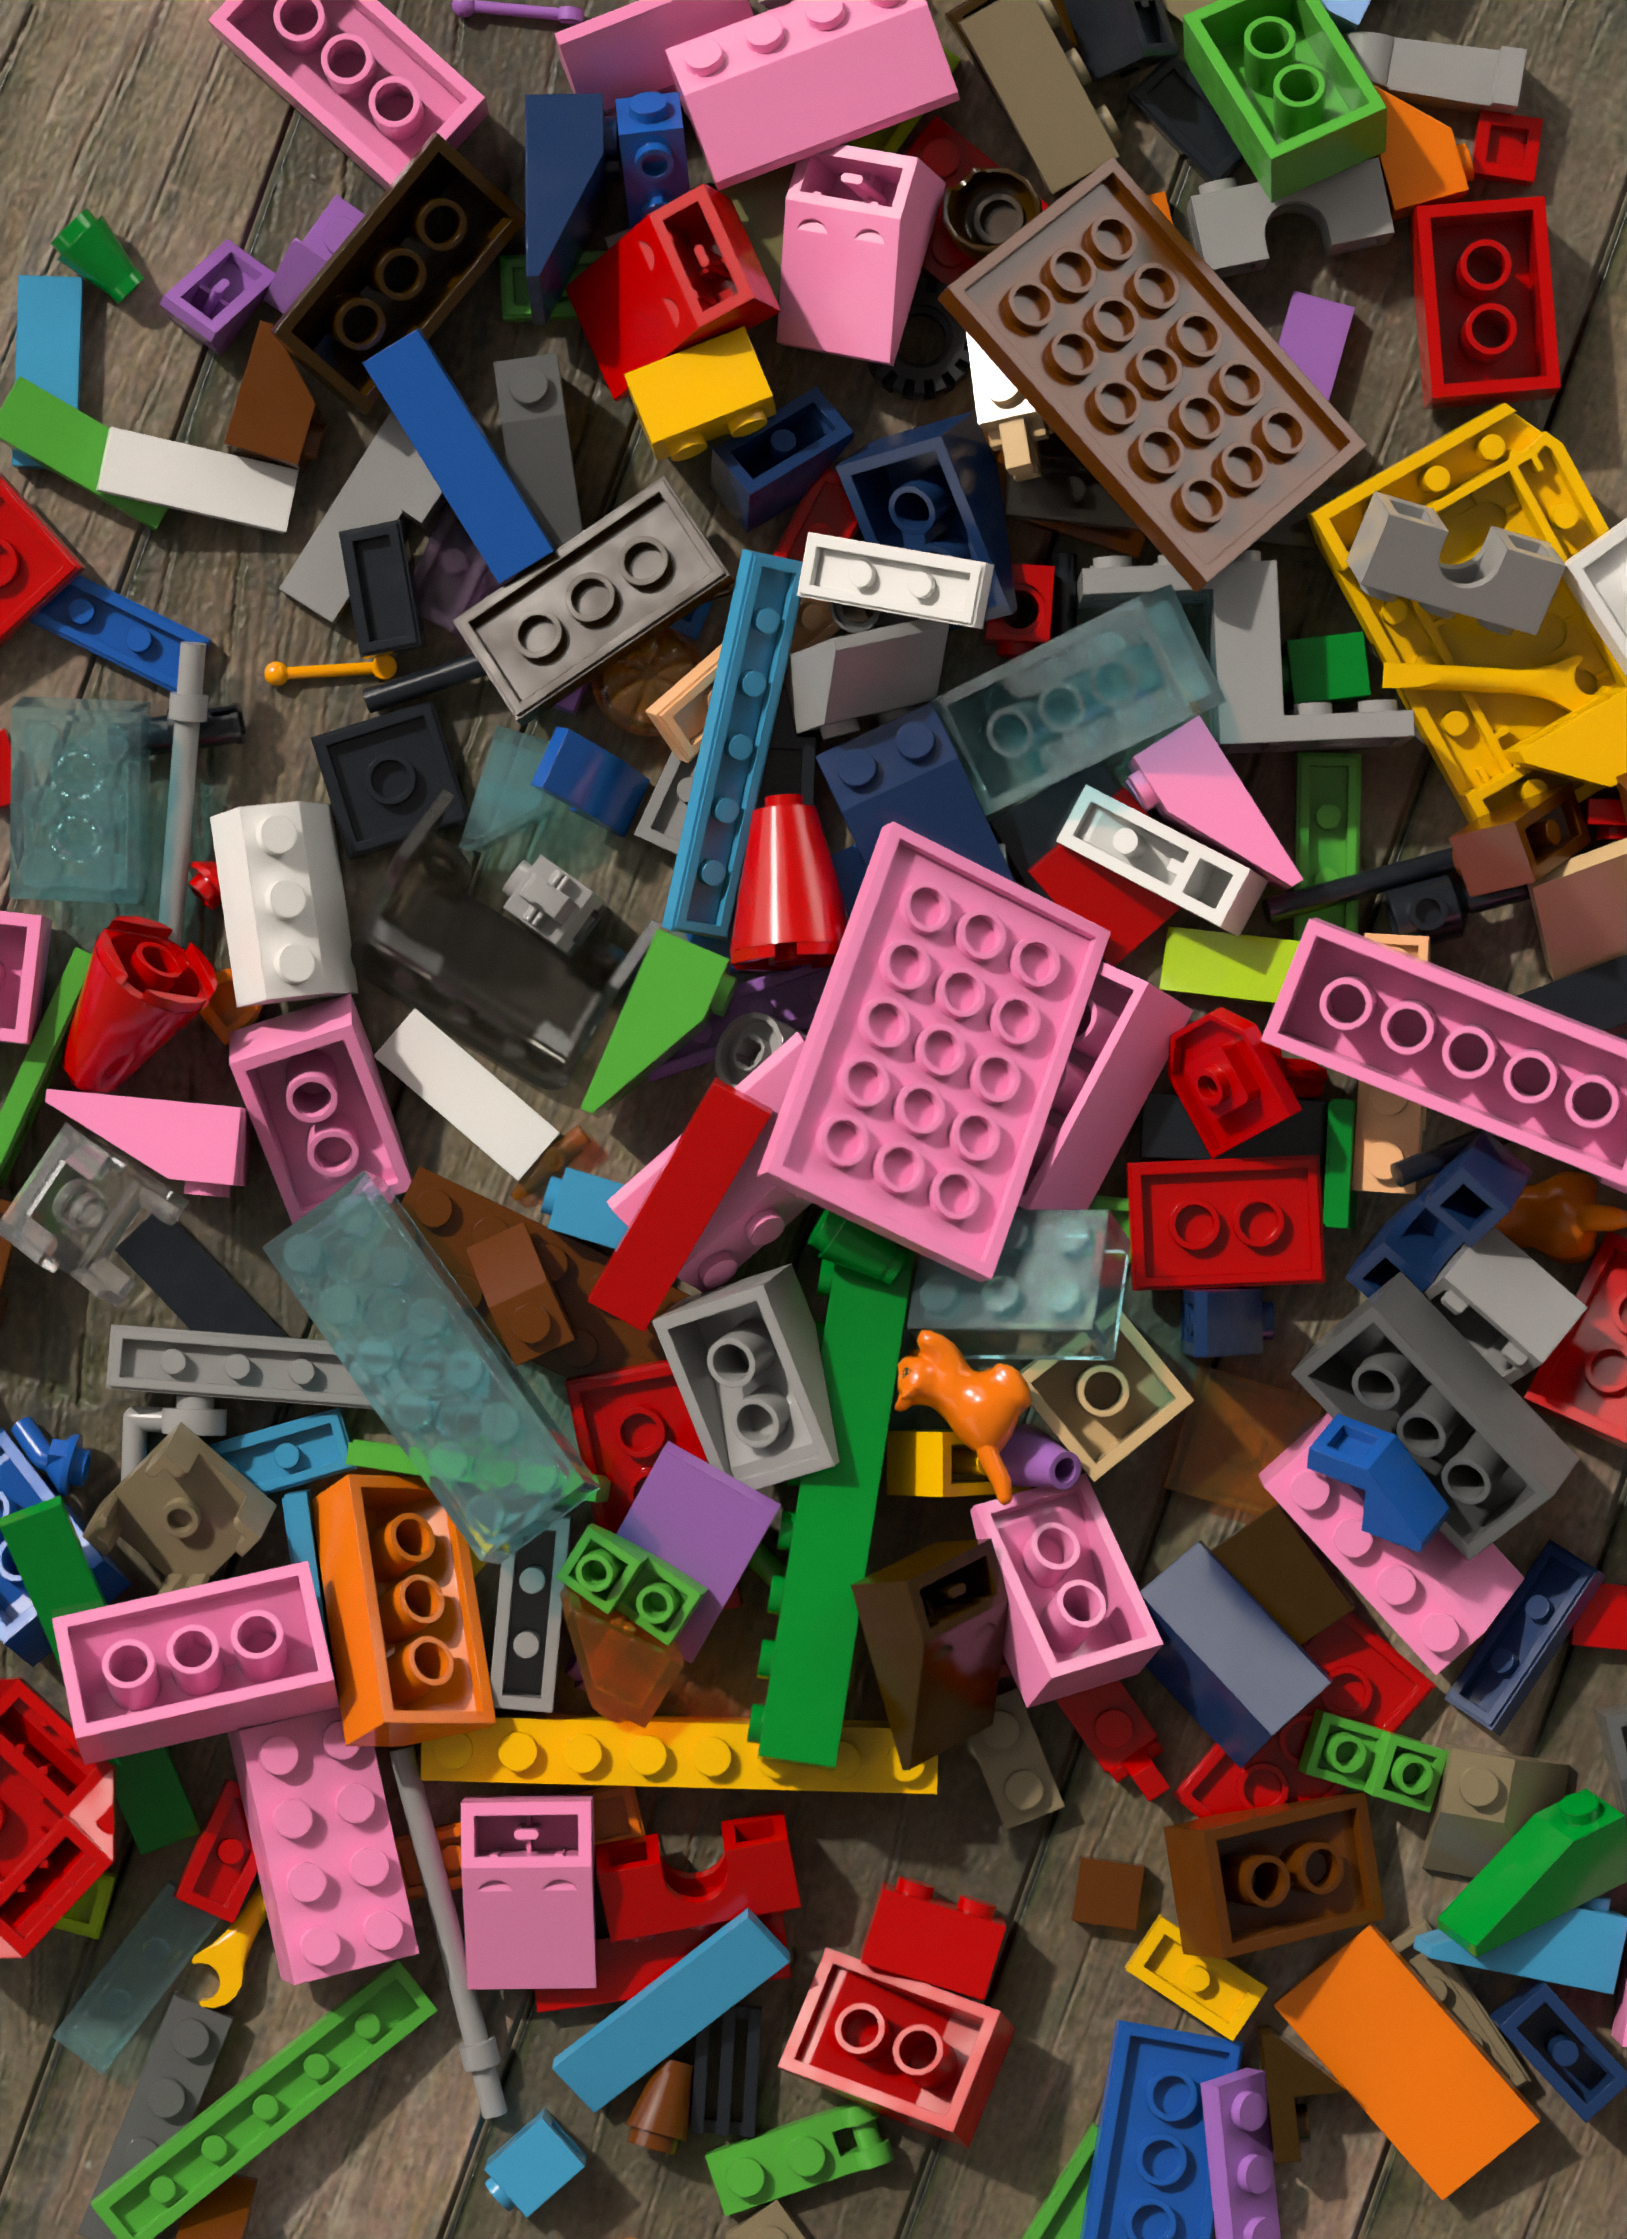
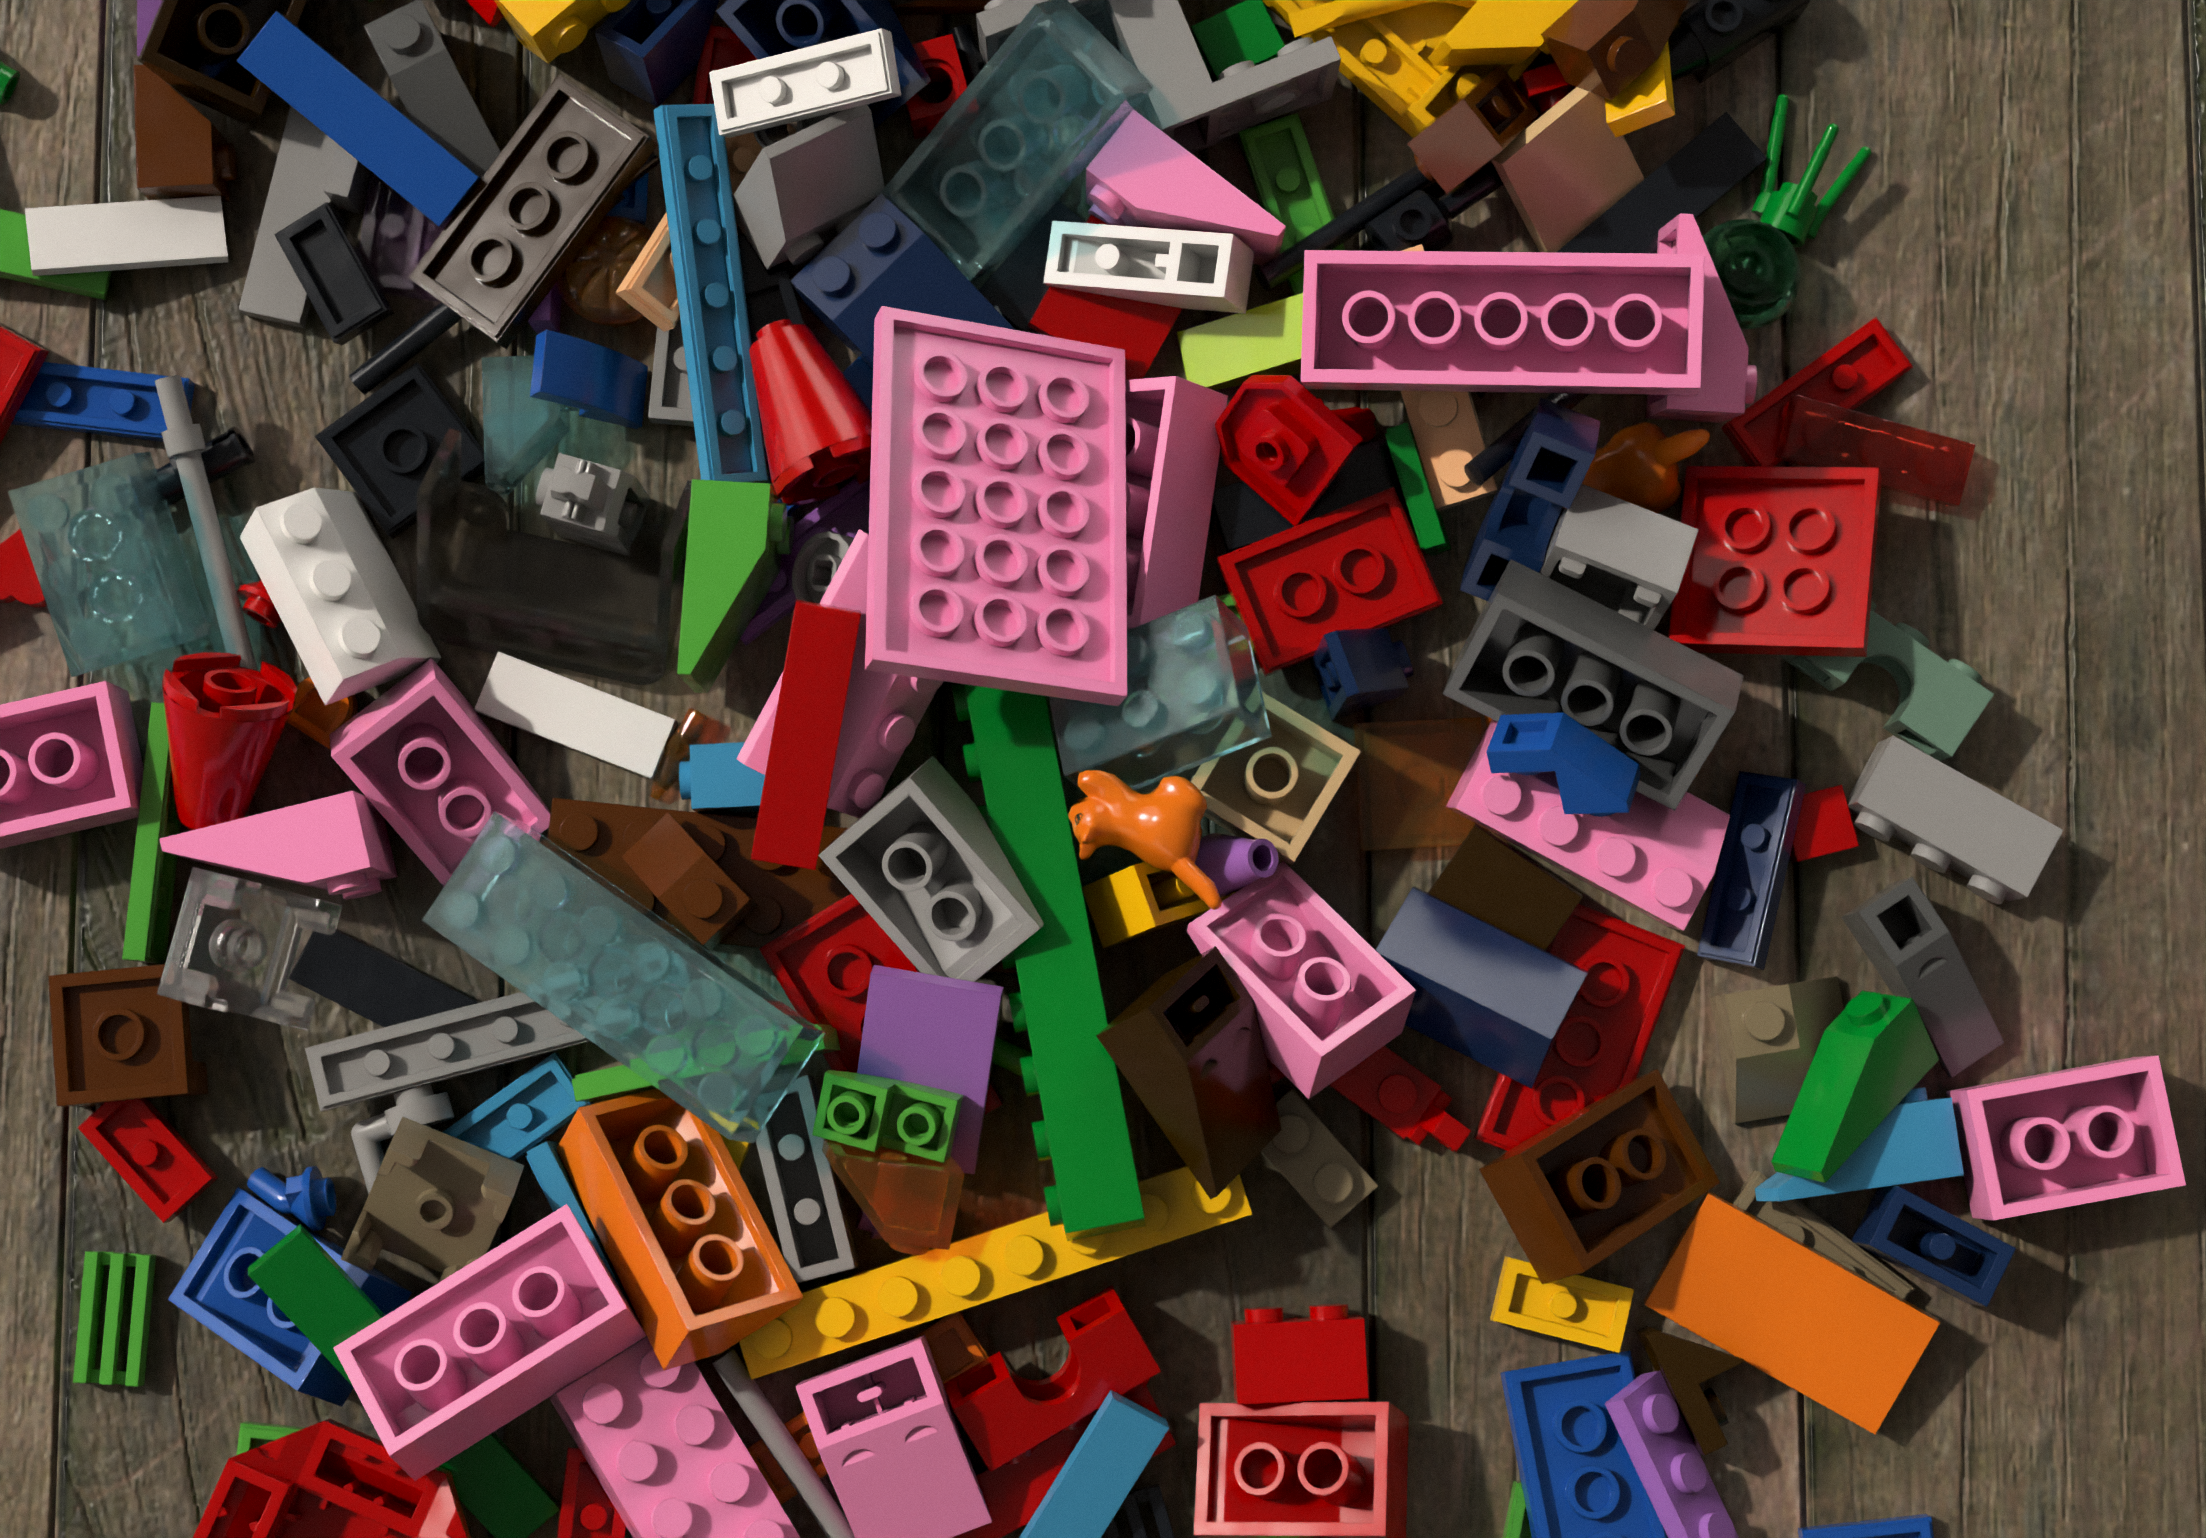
camera: 20 degrees left, 5 degrees down
medium lavender slope [160,239,275,356] -> none
light orange hinge [264,655,398,686] -> none
green cone [808,1209,909,1284] -> none
reddish brown tile [1071,1855,1145,1930] -> none
bright green slope [1297,1709,1448,1813] -> none

